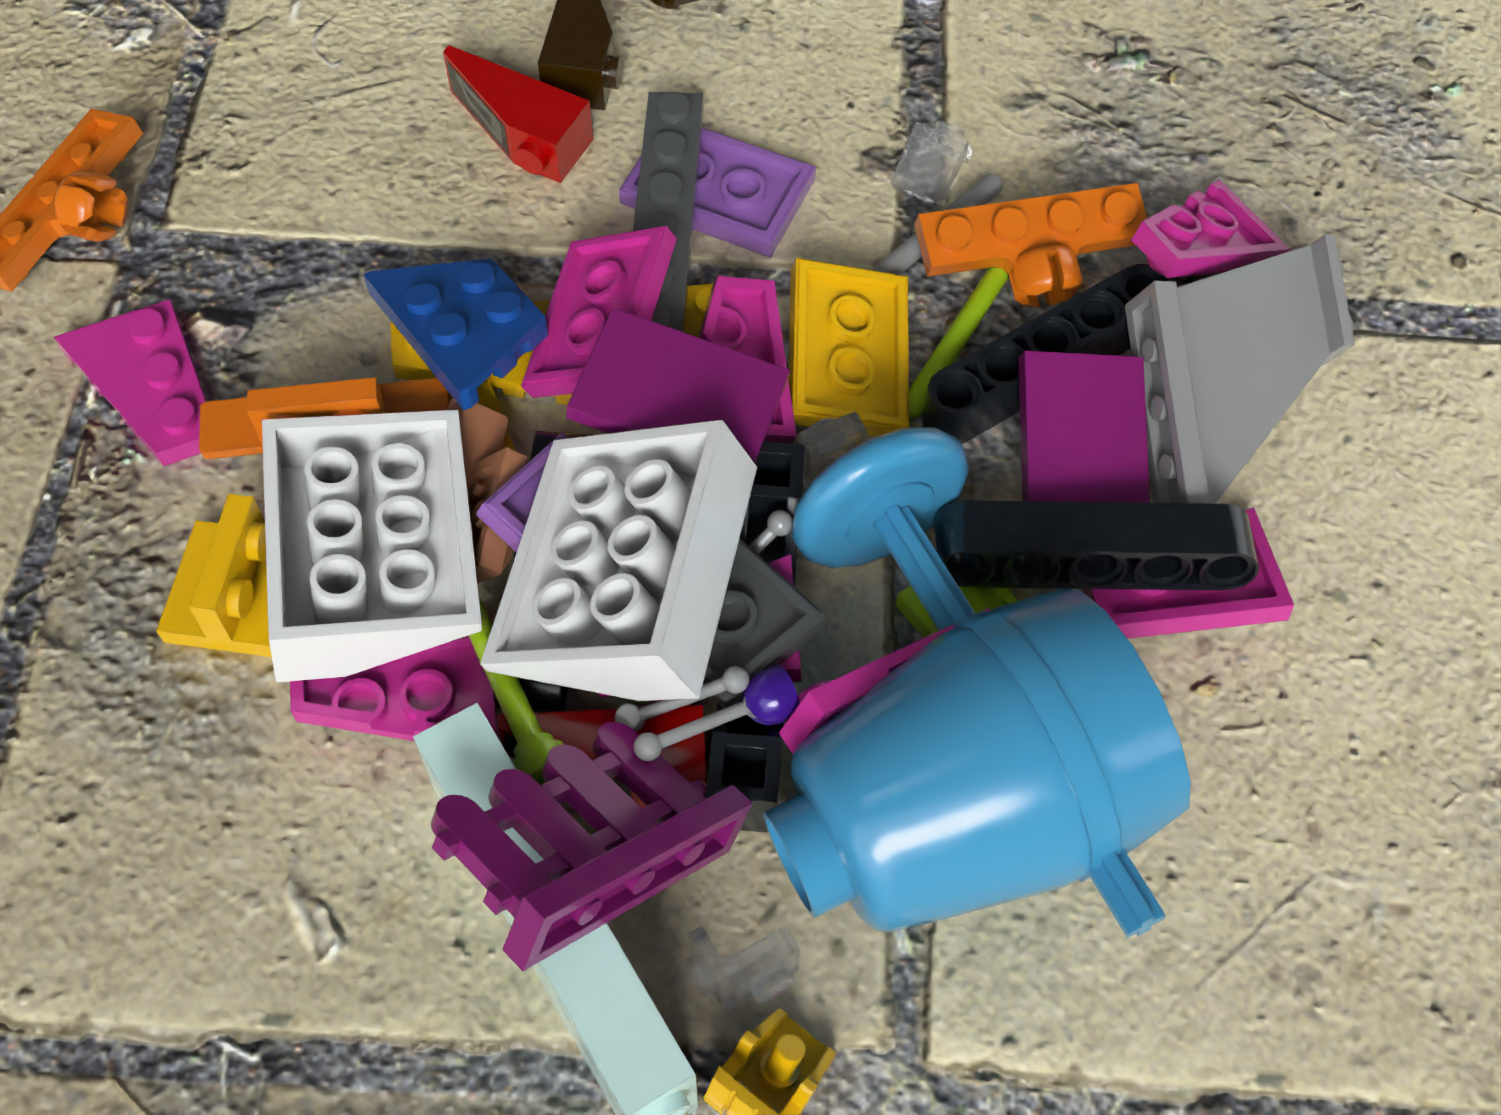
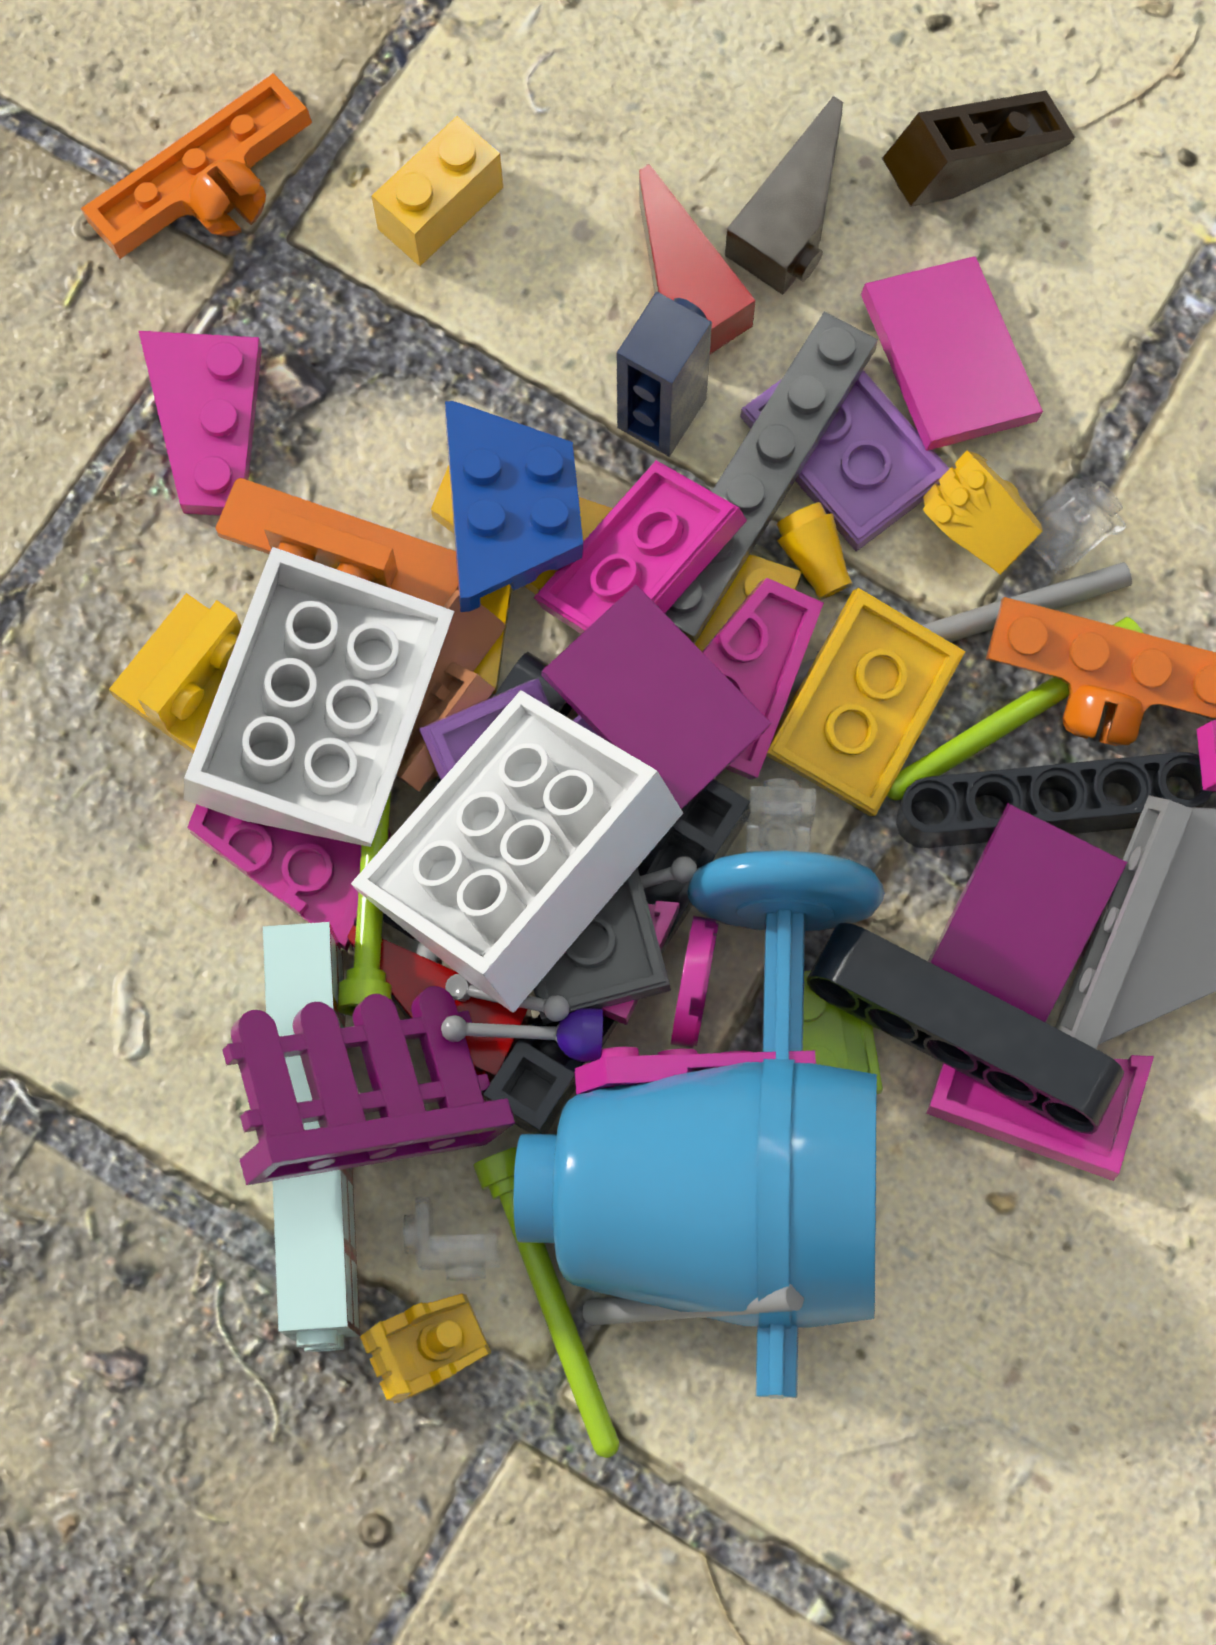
camera: 30 degrees right, 15 degrees up
none -> yellow brick [371,116,503,266]
none -> lime piece [473,1147,619,1458]
none -> light grey bar [583,1284,804,1326]
none -> brick [616,291,712,457]
none -> dark pink tile [671,916,719,1049]
none -> yellow cone [776,502,853,600]
none -> dark pink tile [861,256,1043,451]
none -> yellow hand [923,450,1043,575]

